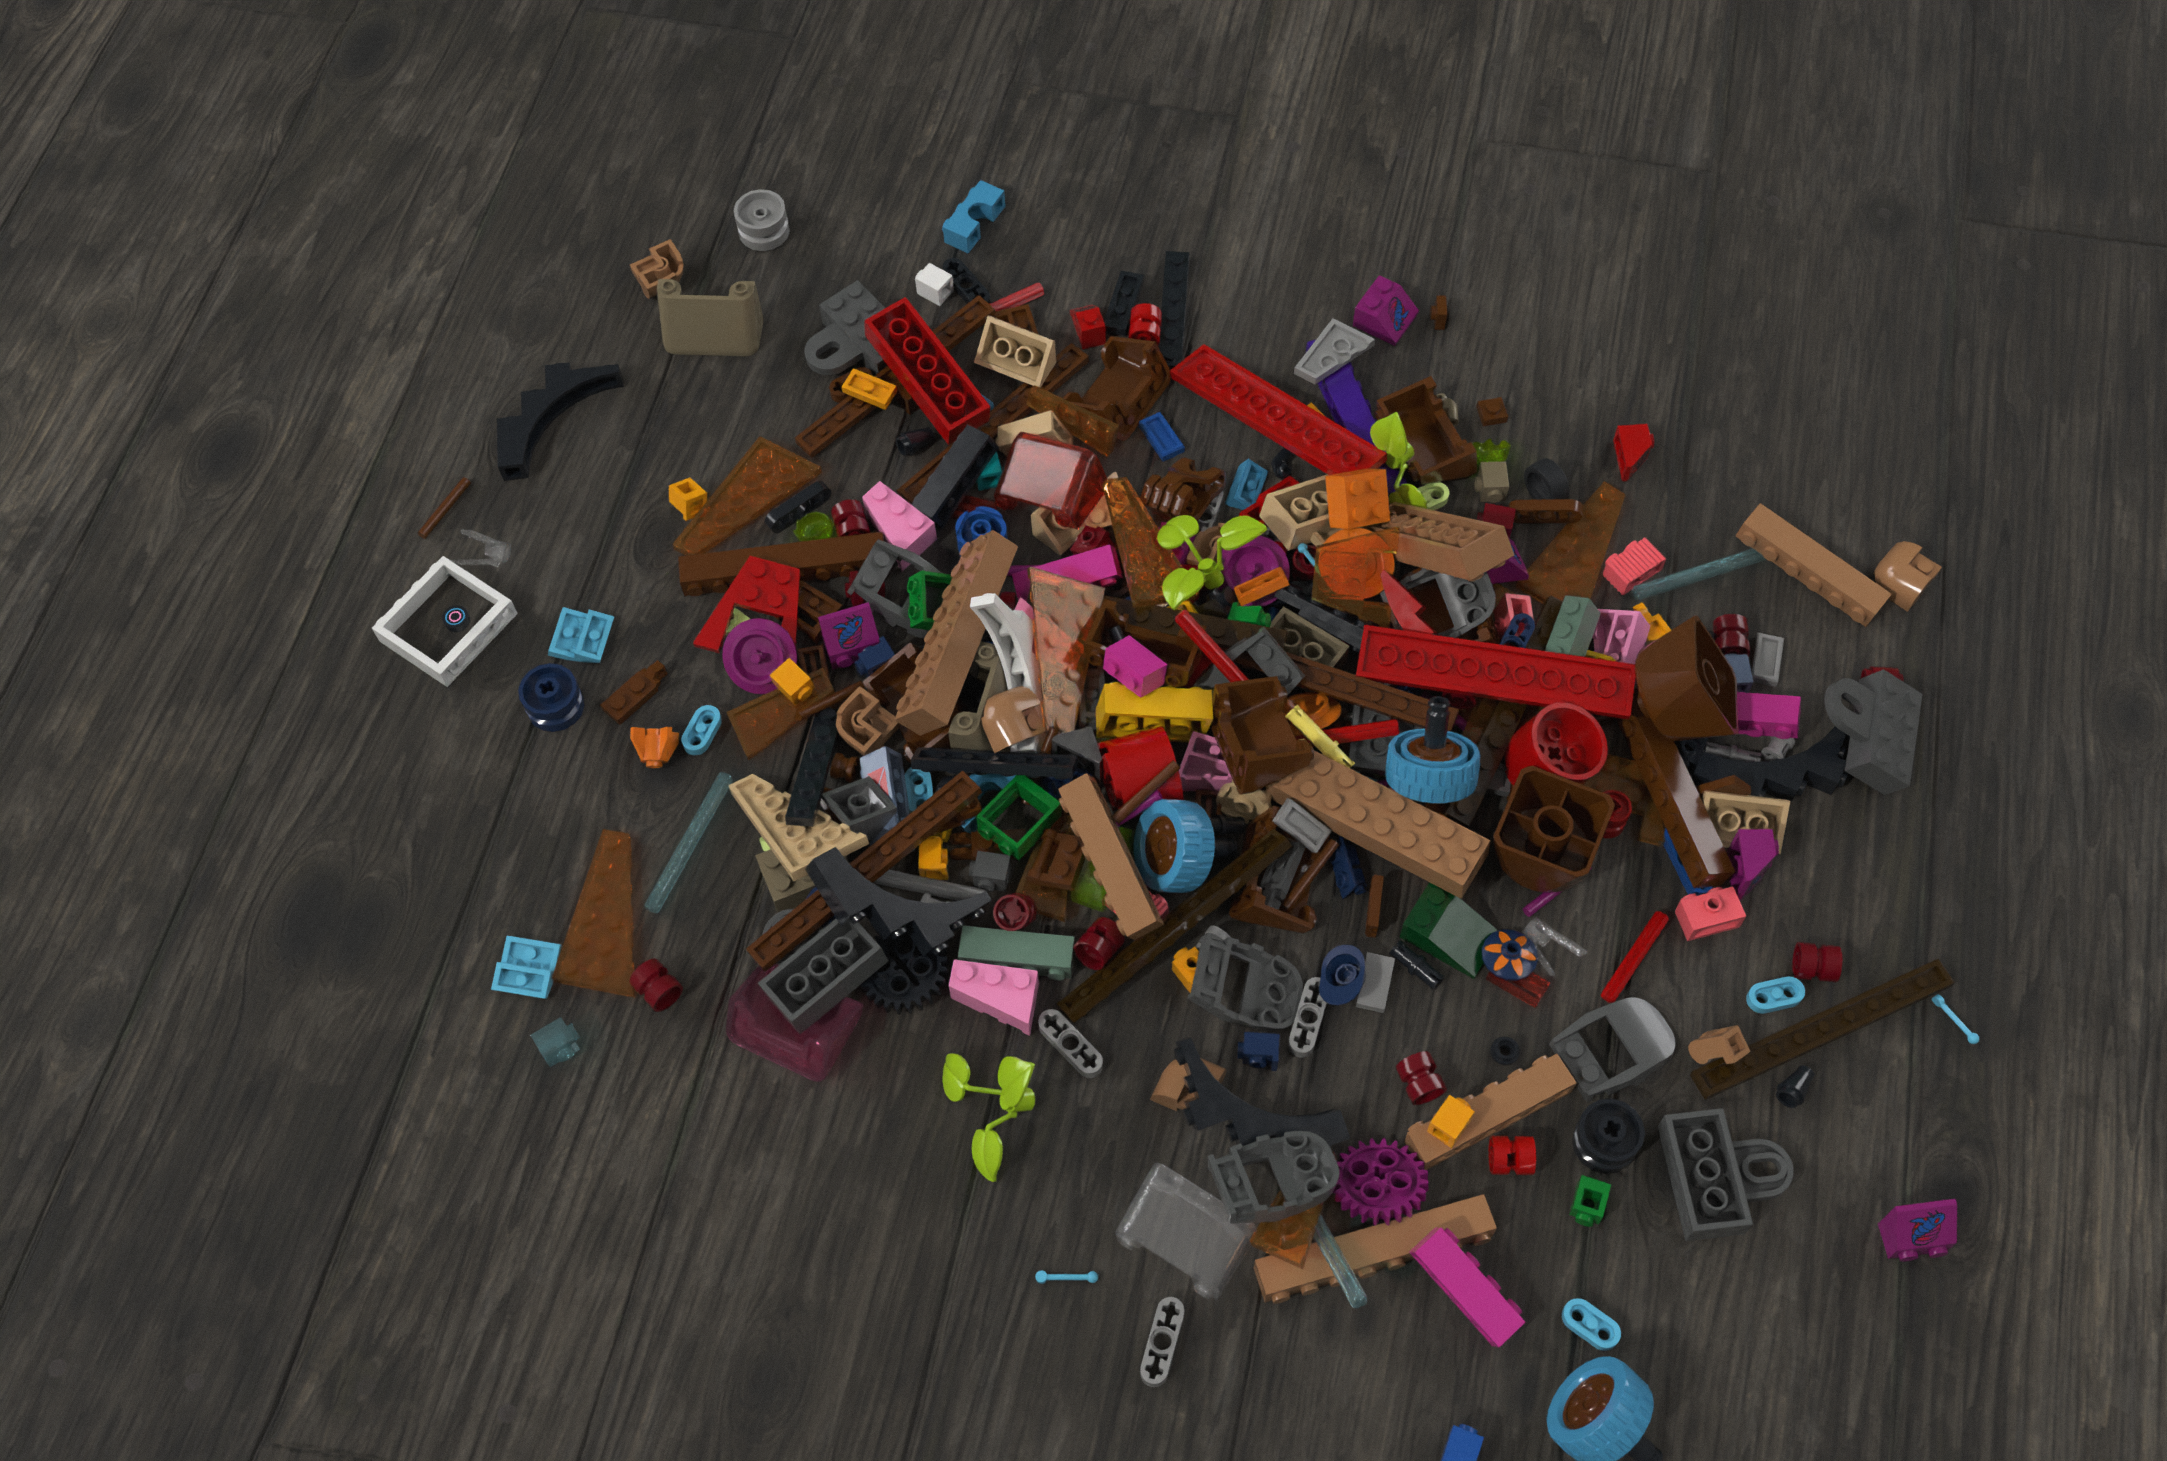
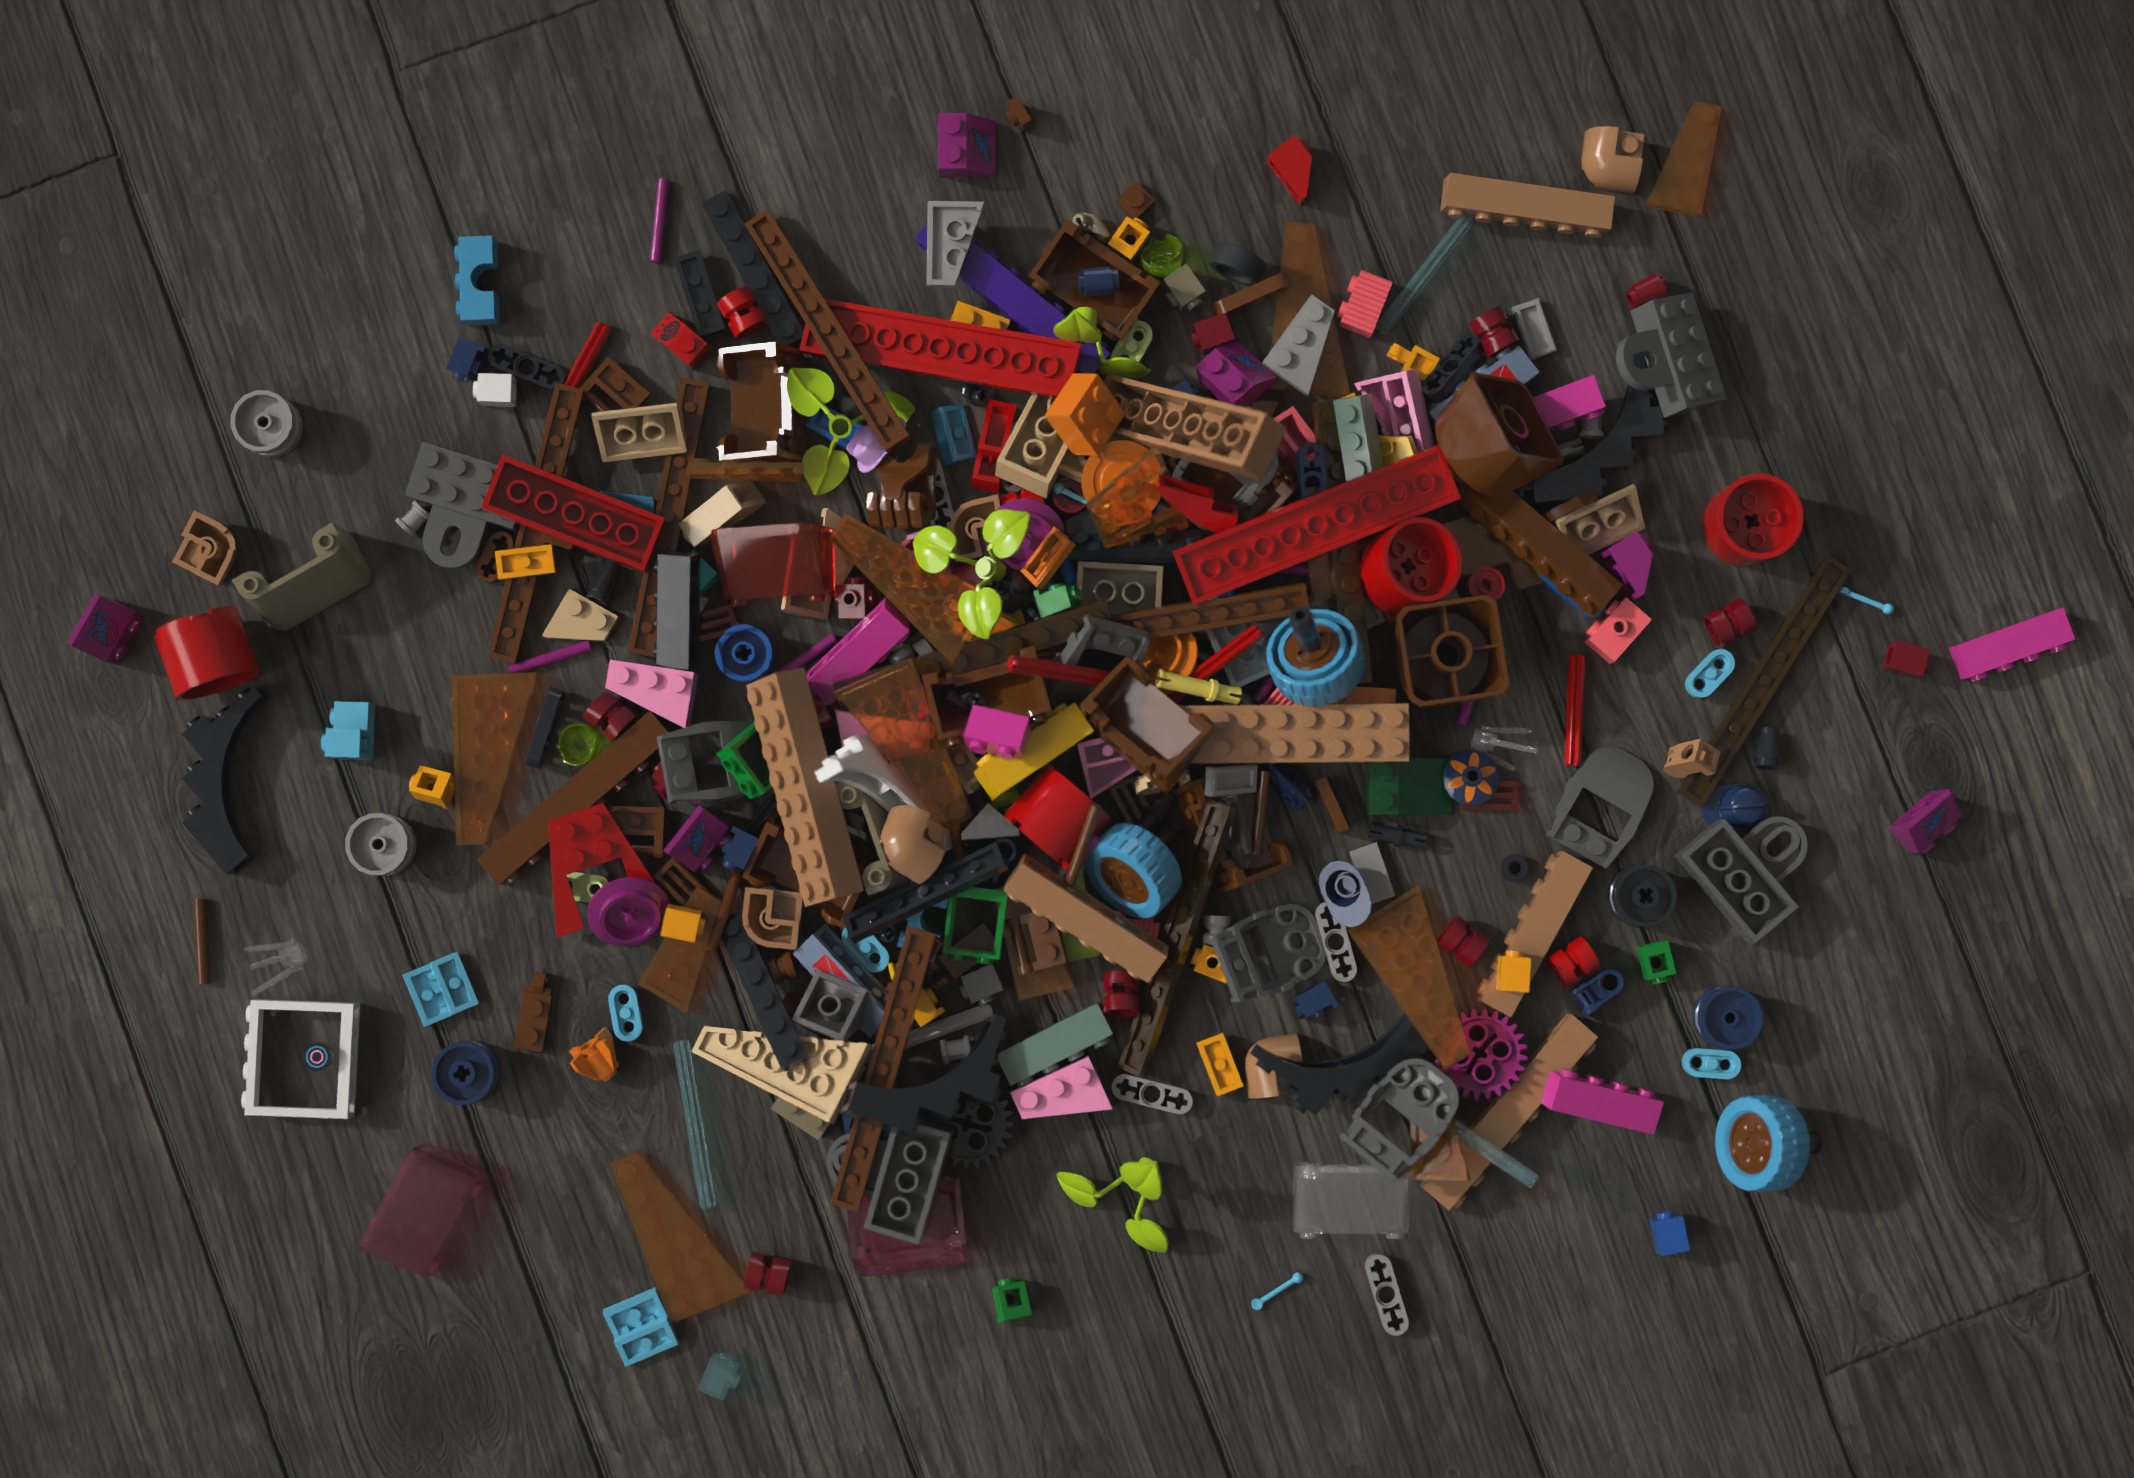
camera: 35 degrees left, 25 degrees up
dark red wheel [993,893,1037,931] -> none
none -> magenta slope [67,593,143,664]
none -> red brick [154,606,260,701]
none -> medium azure brick [321,701,375,760]
none -> light grey wheel [345,813,416,876]
none -> clear pink windscreen [358,1143,485,1278]
none -> light grey bush [395,500,430,538]
none -> dark blue brick [446,337,489,384]
none -> magenta bar [508,640,592,676]
none -> tan wing [542,589,620,642]
none -> magenta bar [650,178,669,263]
none -> reddish brown plate [745,209,911,453]
none -> lime plant [787,368,915,496]
none -> lavender piece [846,416,906,473]
none -> green brick [992,1277,1032,1323]
none -> dark blue brick [1077,266,1119,297]
none -> light orange brick [1108,216,1150,264]
none -> light orange plate [1196,1032,1243,1096]
none -> light grey wing [1262,295,1335,397]
none -> clear orange wing [1348,885,1470,1071]
none -> dark blue piece [1567,969,1624,1017]
none -> clear orange wing [1645,101,1722,217]
none -> dark blue wheel [1692,986,1763,1050]
none -> dark blue piece [1700,783,1769,829]
none -> red brick [1702,474,1803,567]
none -> dark red brick [1882,641,1931,679]
none -> dark pink brick [1949,608,2075,682]

